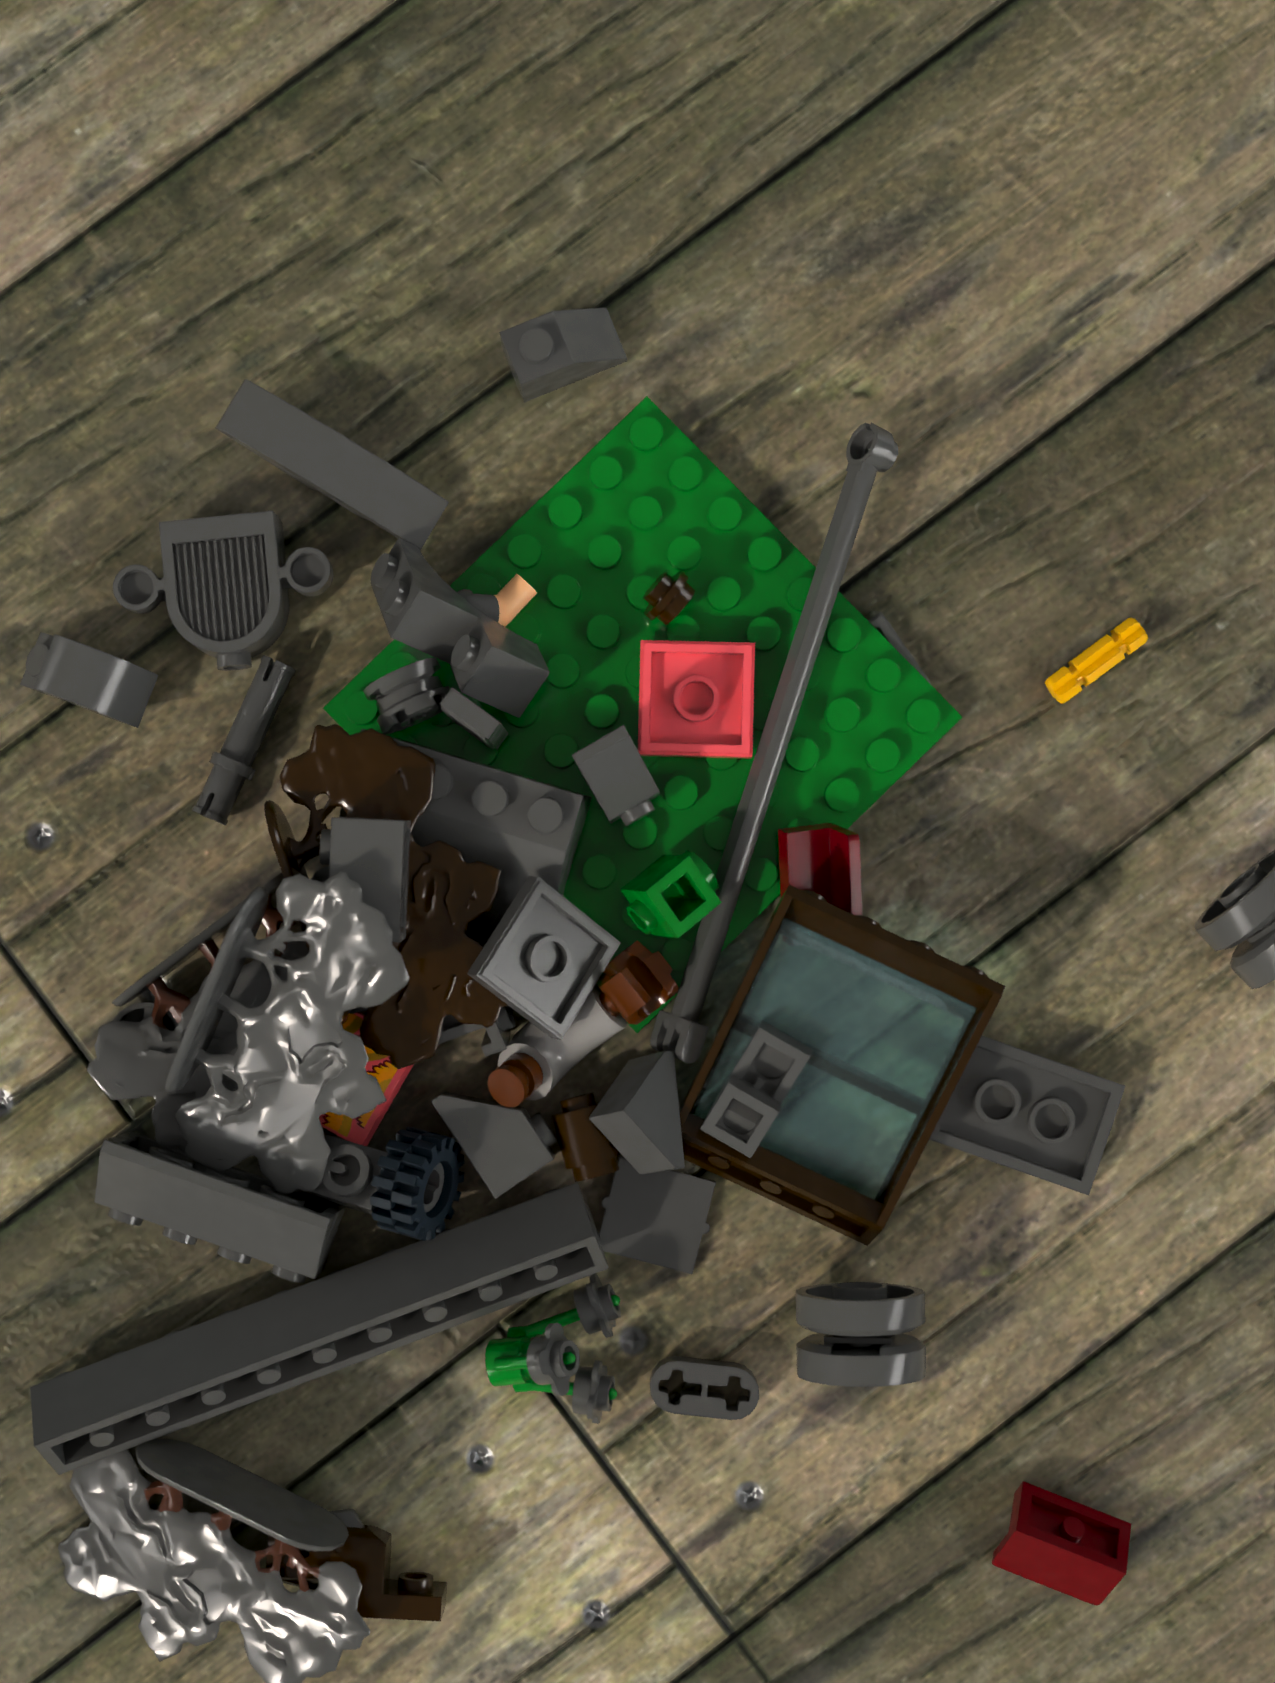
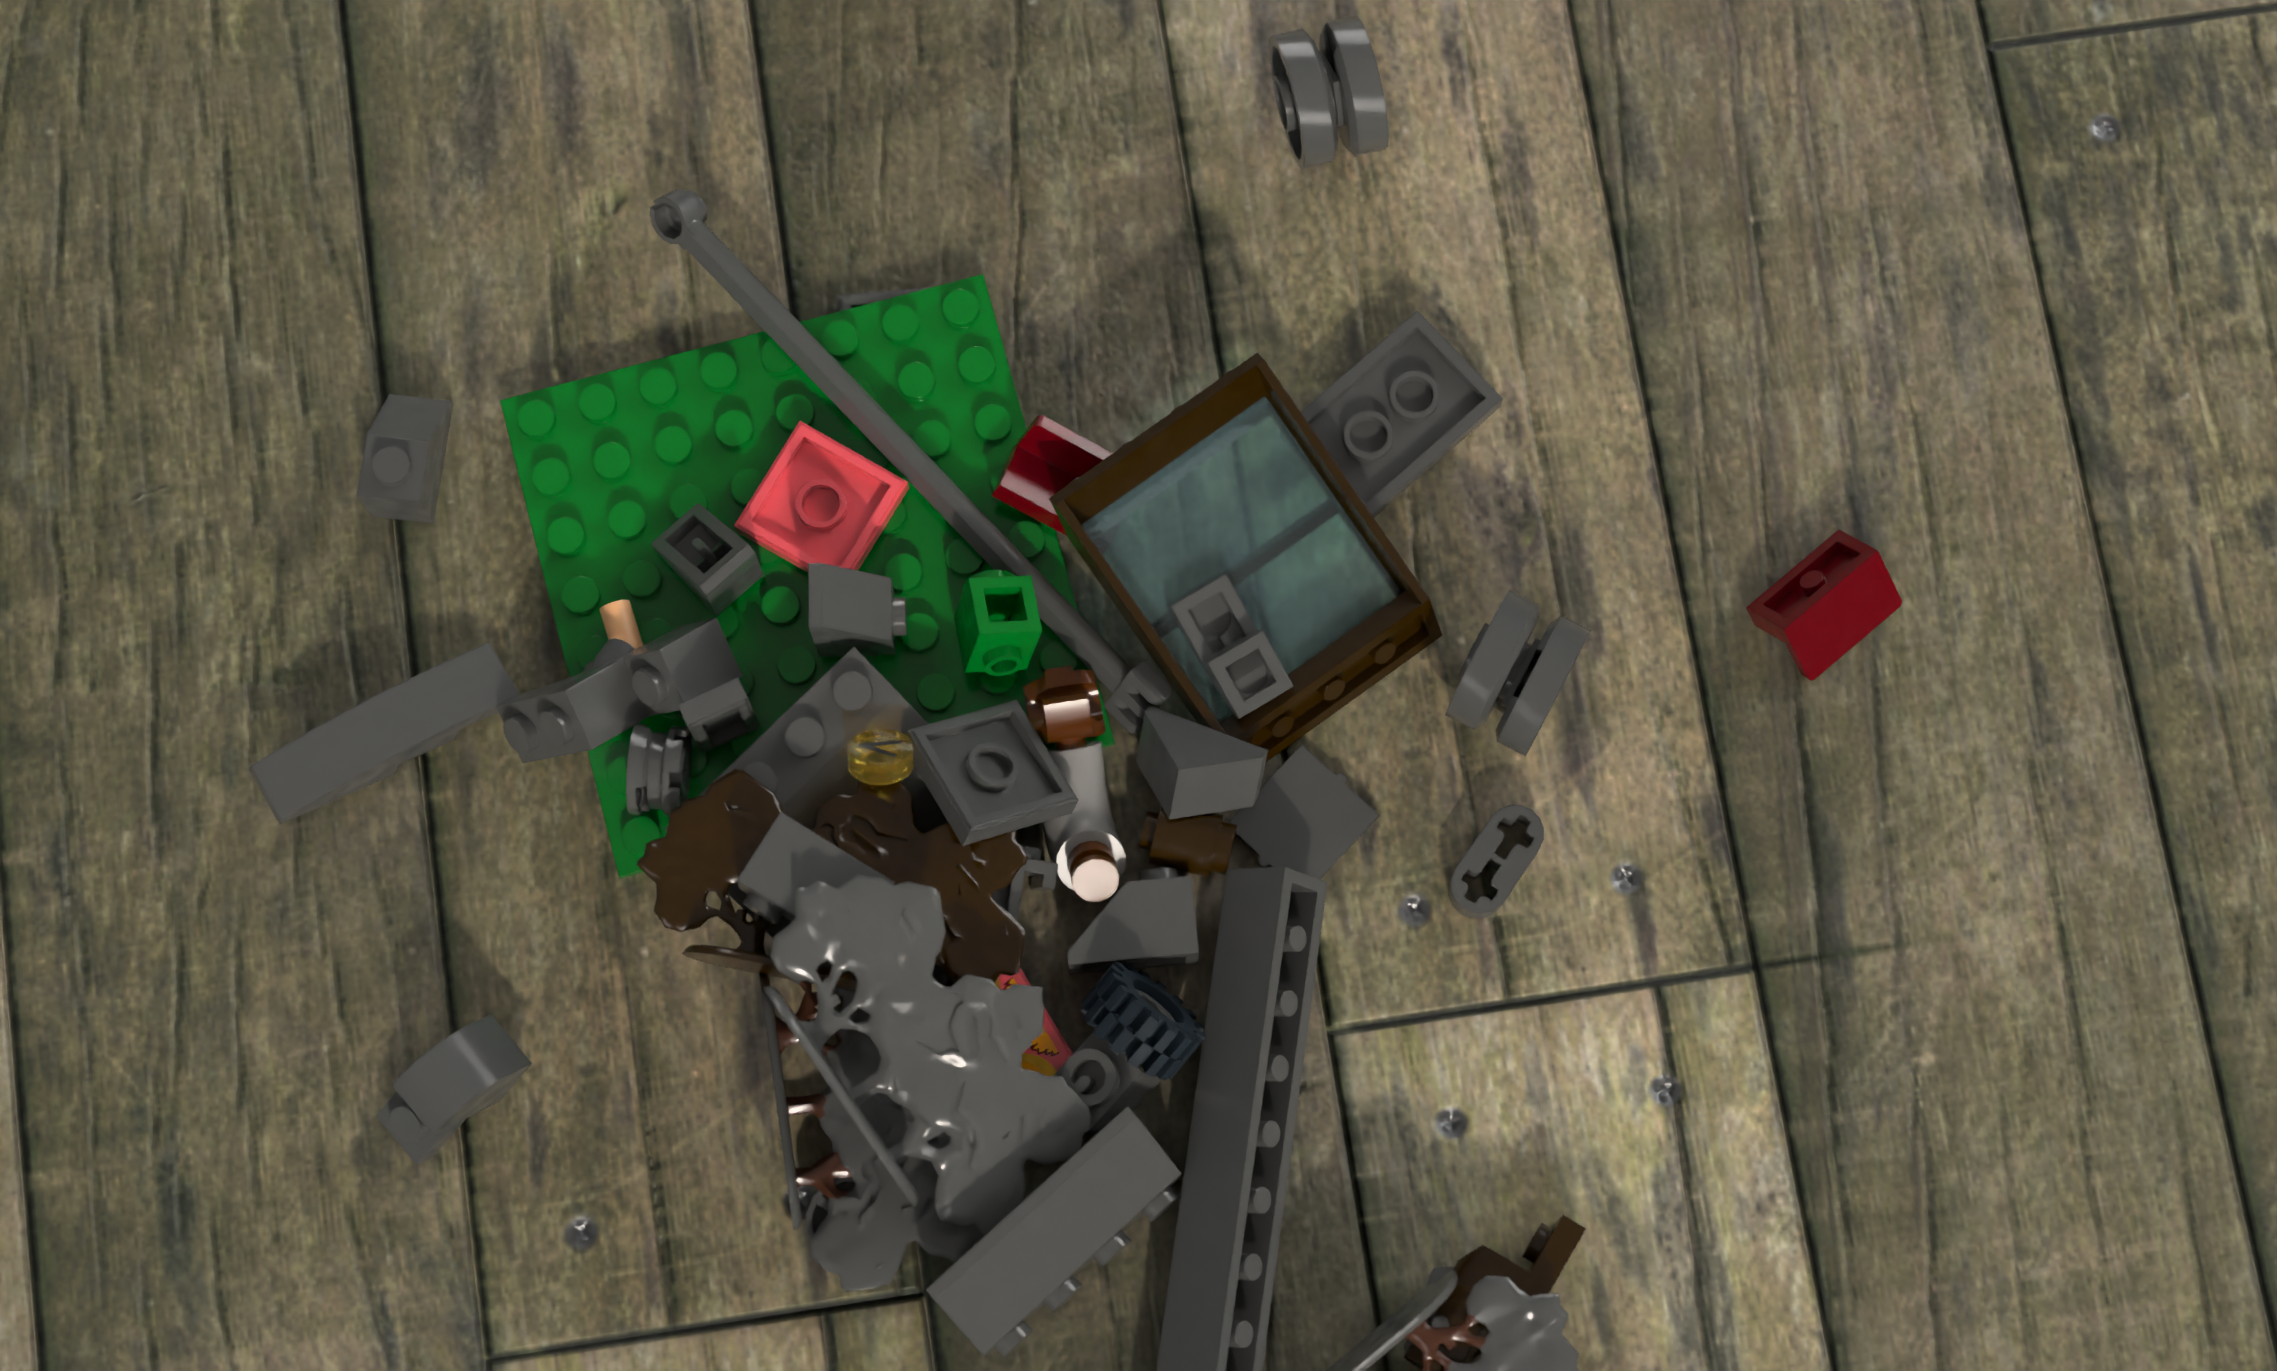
camera: 60 degrees left, 10 degrees down
dark grey piece [113,511,334,671] -> none
dark grey pin [192,655,296,825] -> none
dark grey plant [485,1273,621,1424] -> none
dark brown plate [643,571,695,625] -> none
yellow axle [1045,617,1148,703] -> none
none -> dark grey slope [650,503,764,616]
none -> clear yellow tile [847,729,914,785]

